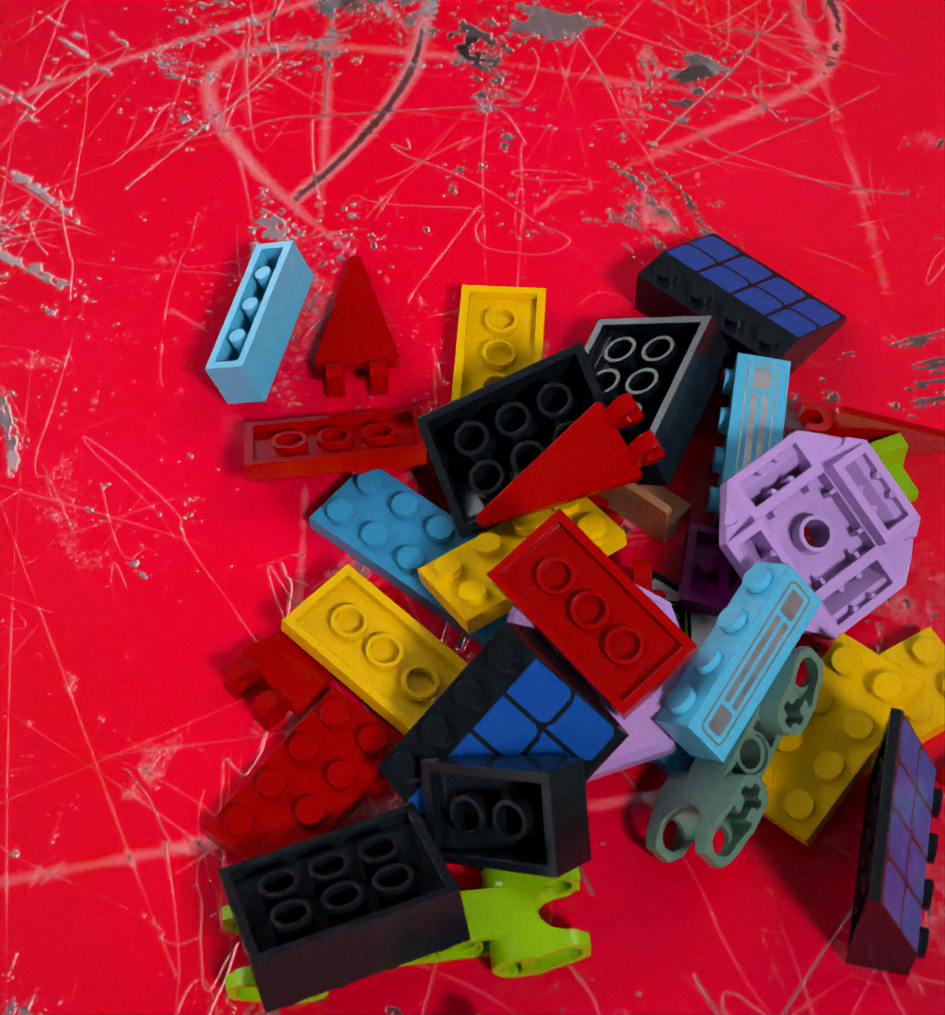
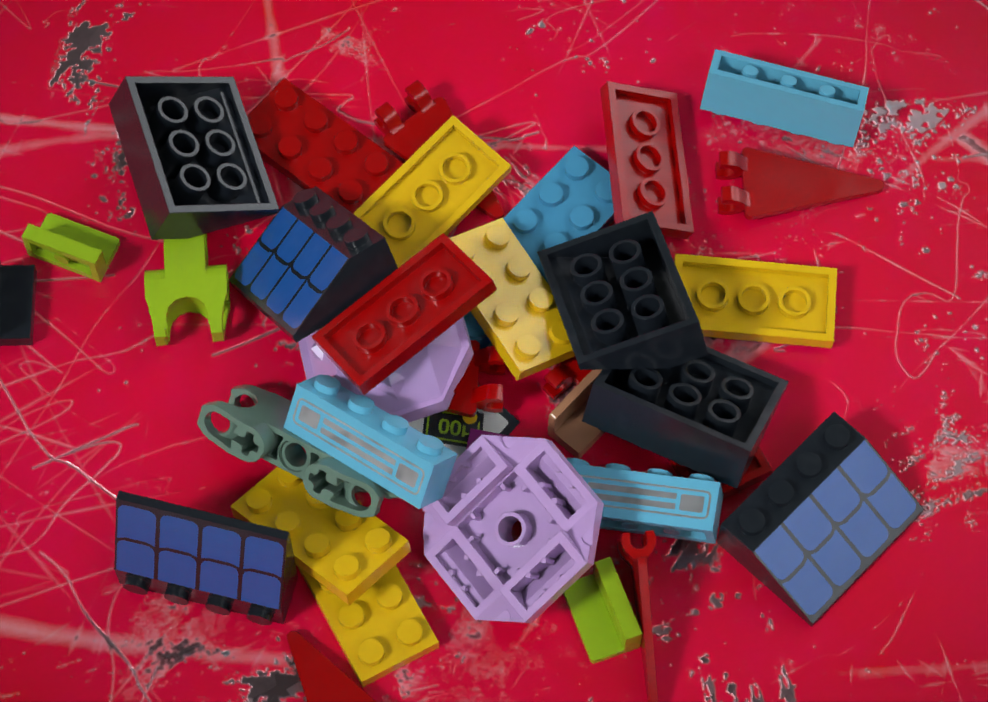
camera: 90 degrees right, 10 degrees up
black slope [420,754,591,878] -> none
red flag [476,392,666,528] -> none

